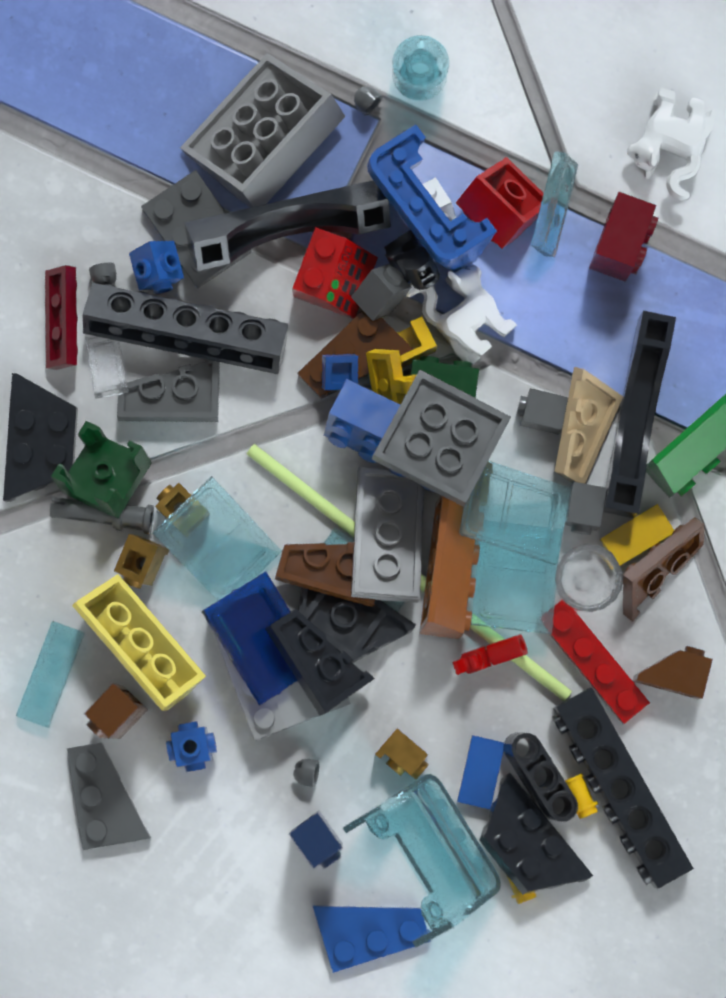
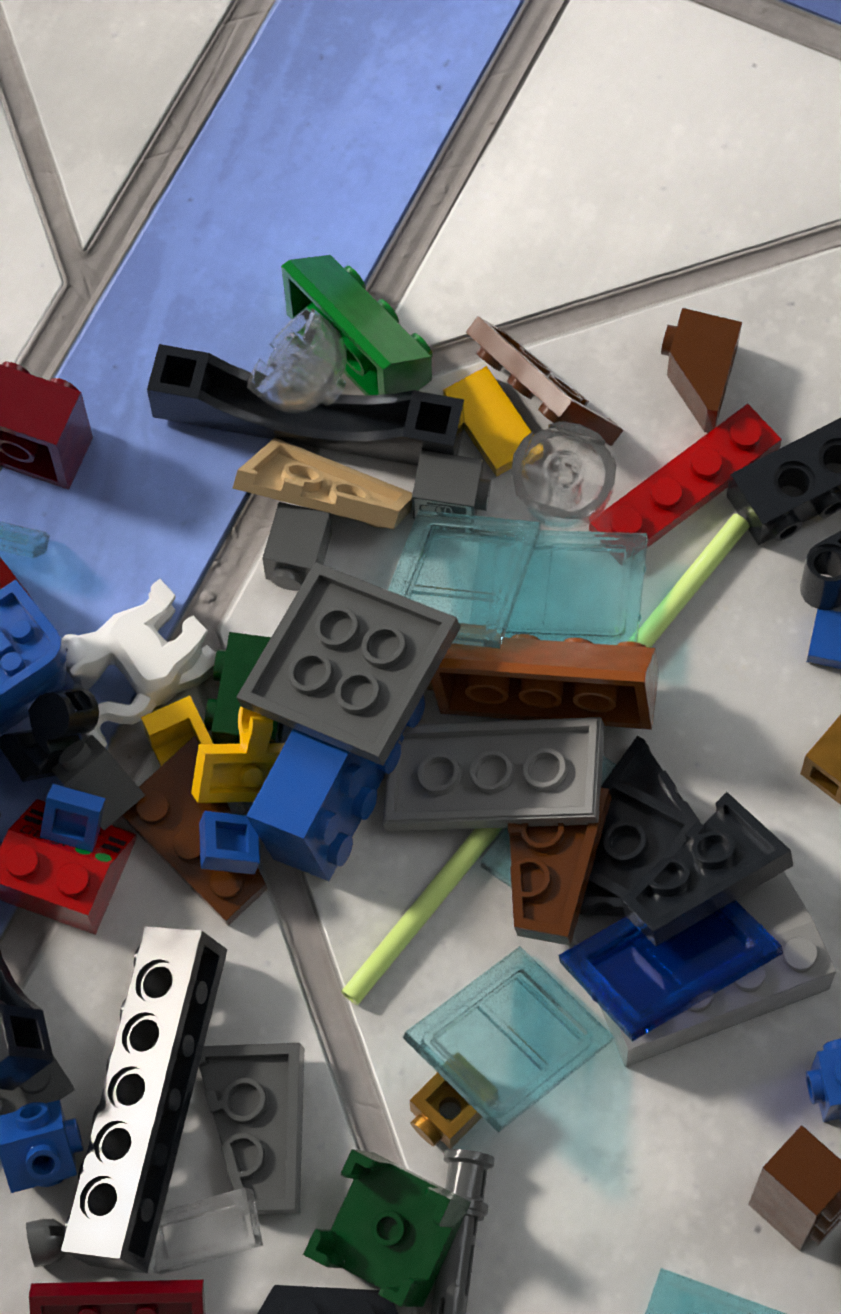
camera: 85 degrees left, 15 degrees down
light yellow slope [72,574,206,711] -> none
pearl gold brick [114,534,170,589] -> none
red bar [452,634,528,675] -> none
none -> blue plate [40,784,106,852]
none -> clear cylinder [247,309,347,414]

